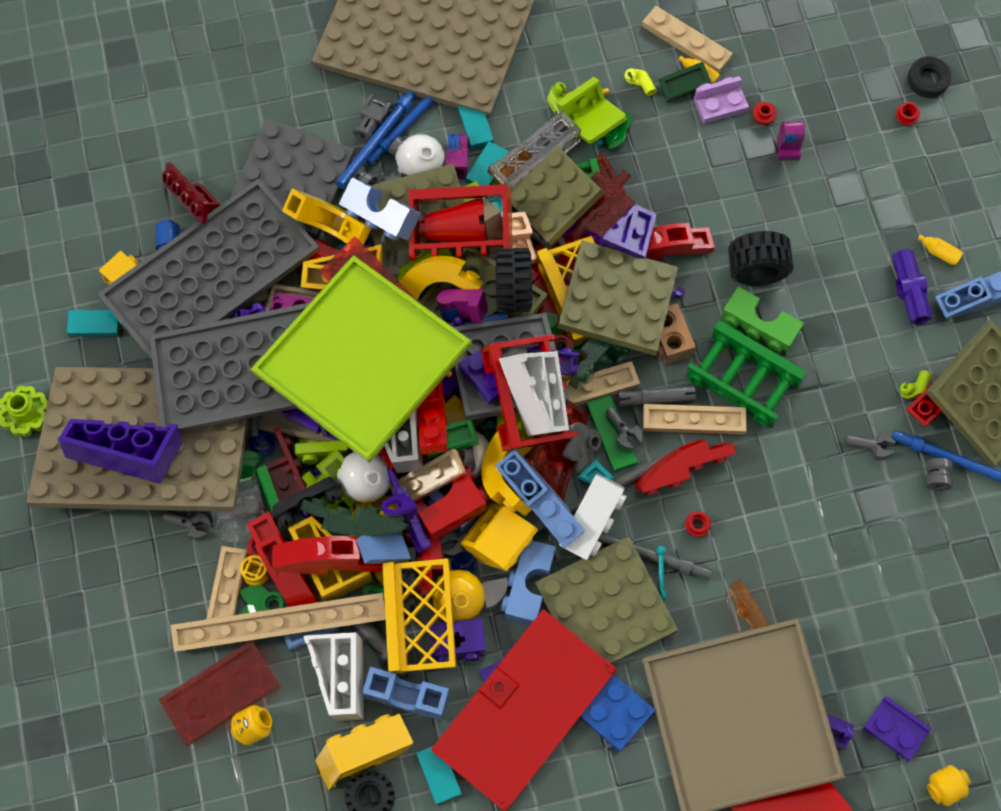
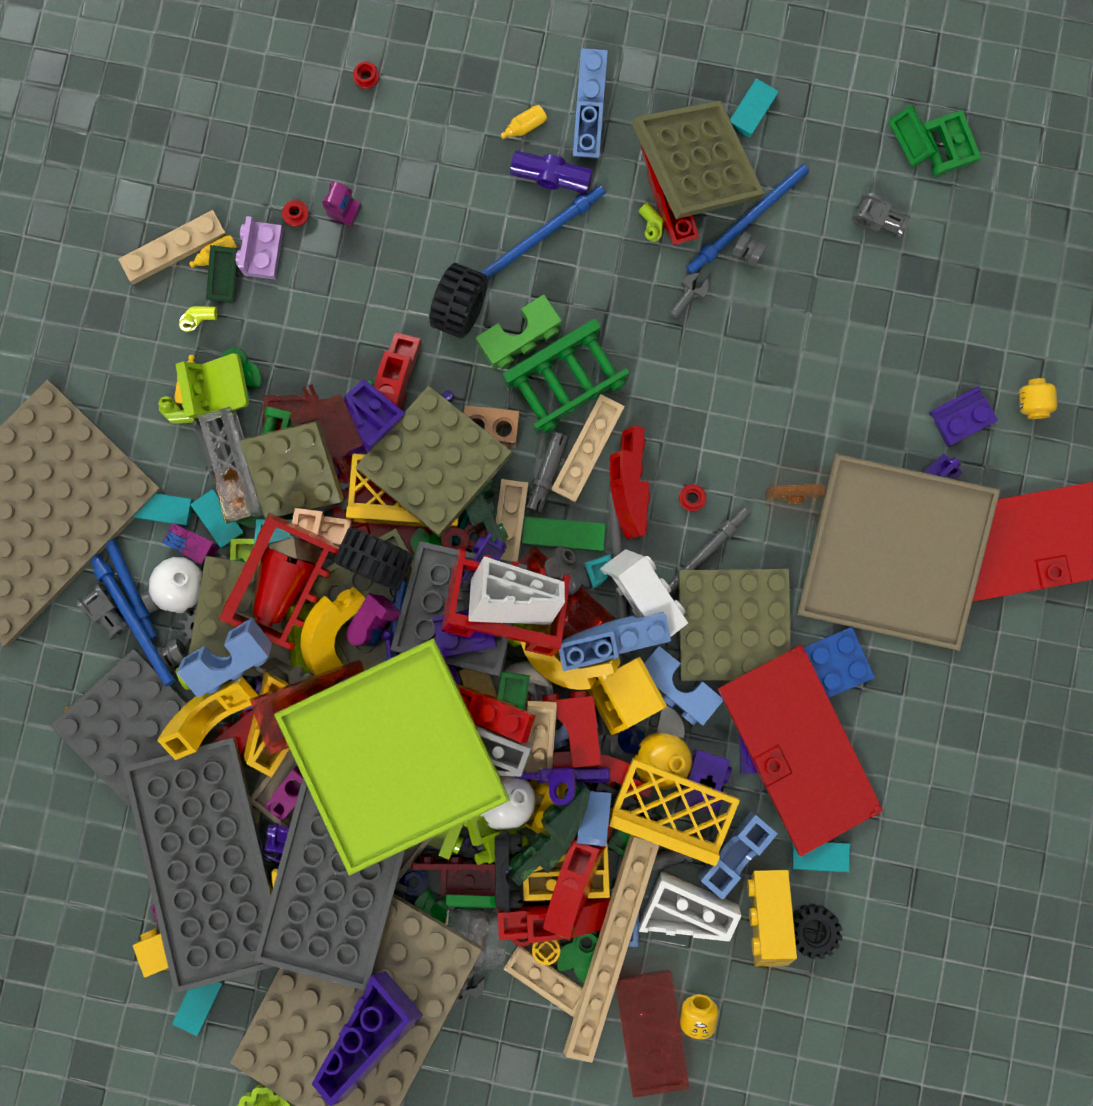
camera: 60 degrees left, 15 degrees up
blue brick [155,220,180,250] -> none
dark red bracket [162,162,220,224] -> none
dark grey bar [605,407,642,451] -> none
teal hinge [656,546,667,601] -> none
black tyre [908,56,951,98] -> none
none -> blue bar [481,185,606,280]

